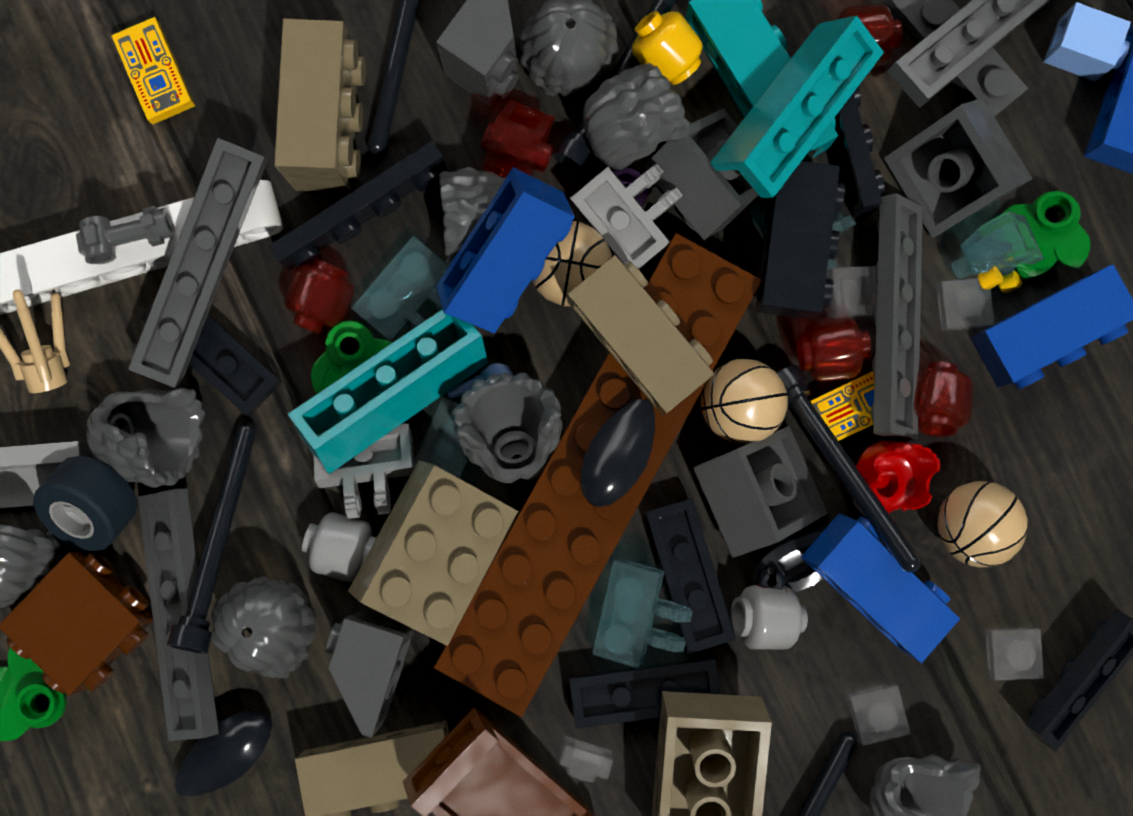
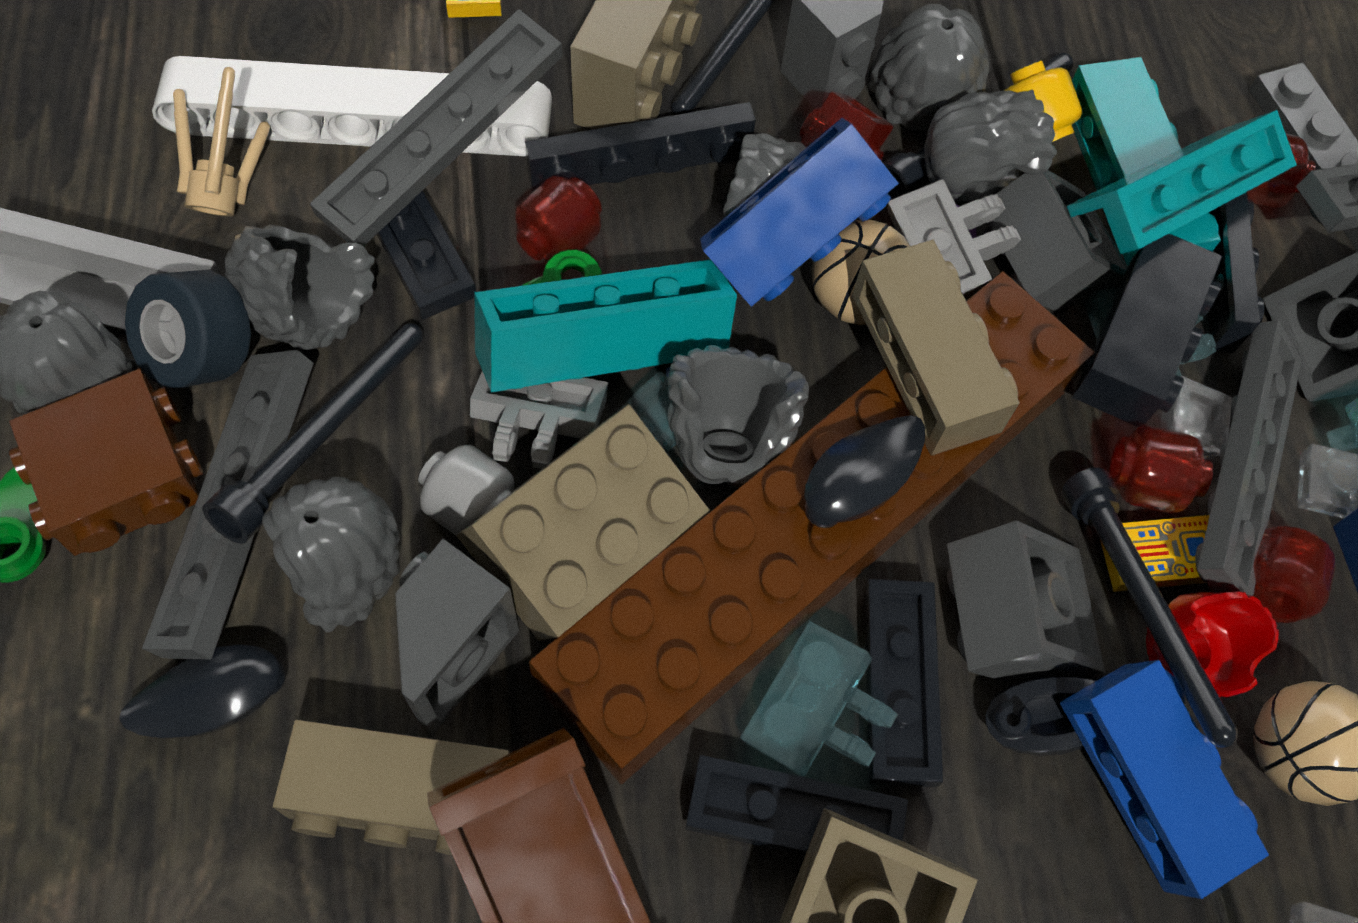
camera: 15 degrees right, 20 degrees down
dark grey bar [76,206,175,264] -> none
clear light blue hinge [351,236,447,341] -> none
clear plate [560,736,614,782] -> none
tan piece [700,359,788,445] -> none
light grey head [730,585,808,650] -> none

